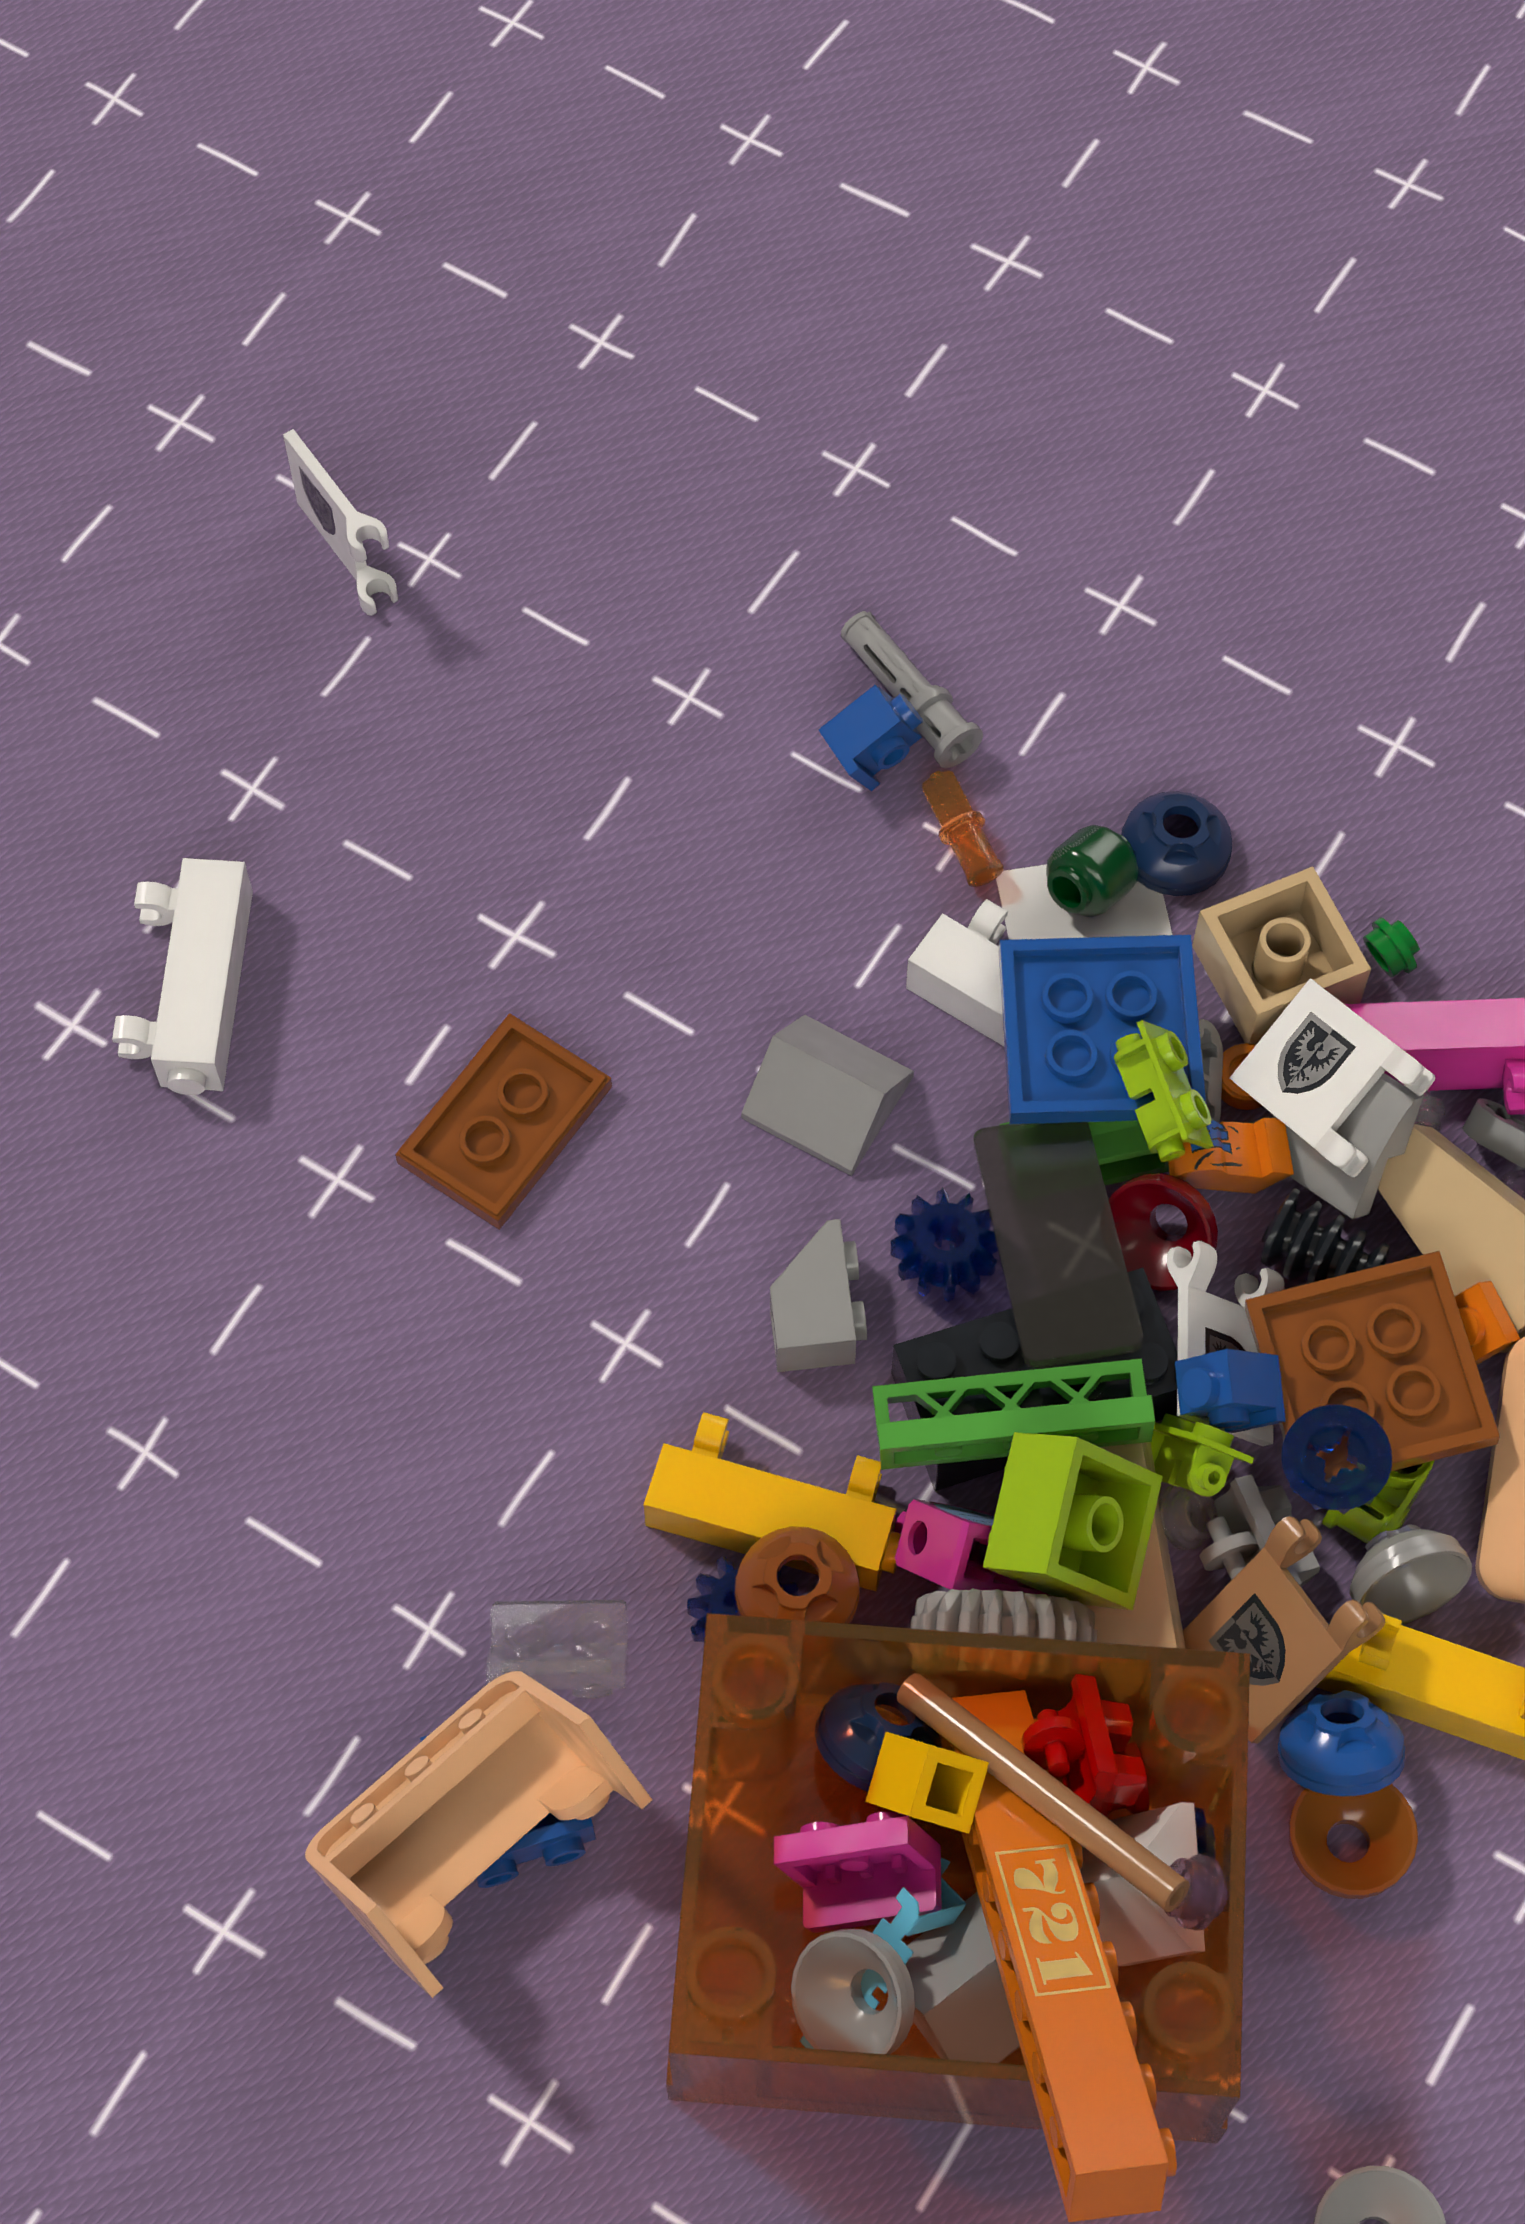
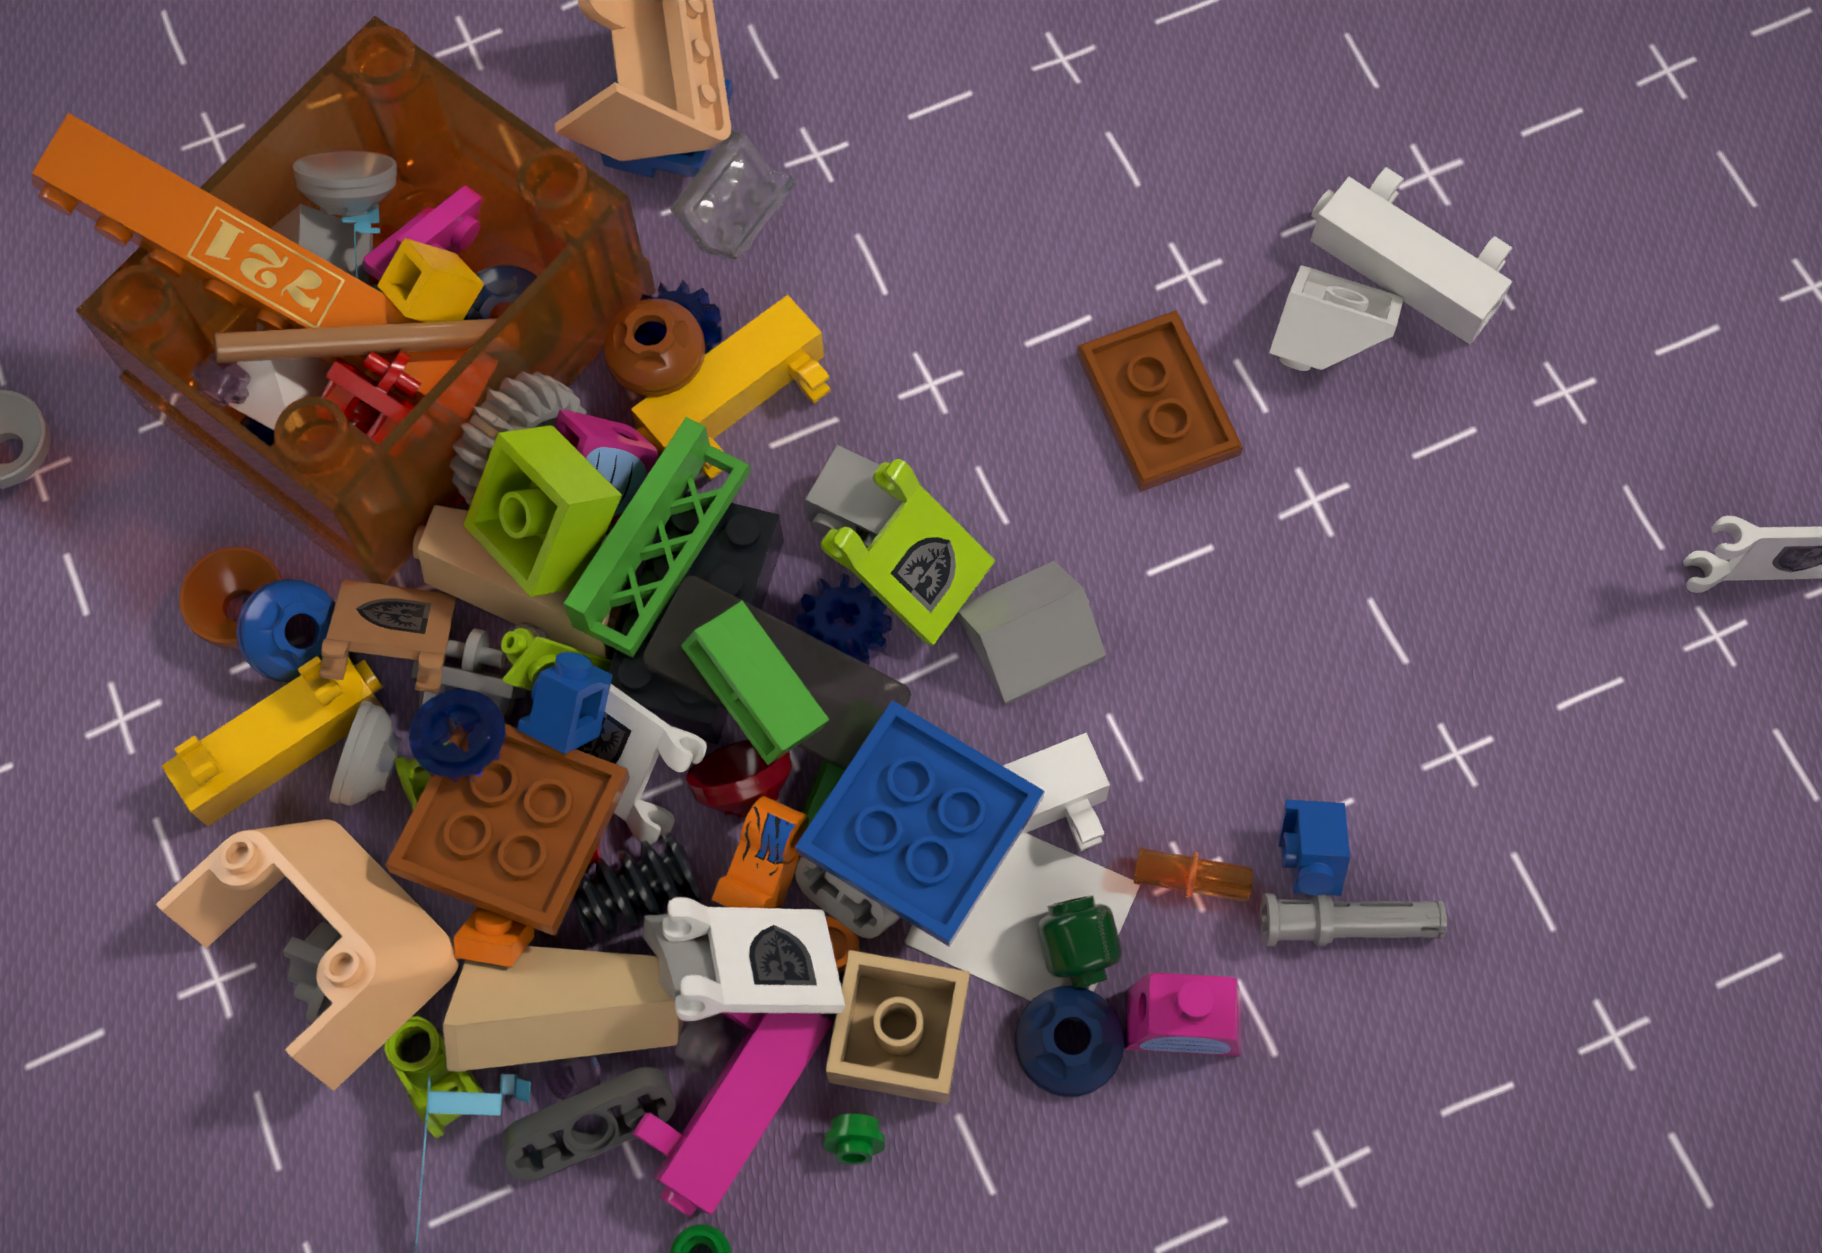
camera: 125 degrees right, 5 degrees up
lime hinge [1114,1020,1214,1162] -> none
none -> bright green piece [681,601,829,765]
none -> lime flag [820,459,995,646]
none -> dark pink torso [1125,973,1241,1056]
none -> white slope [1269,265,1404,371]

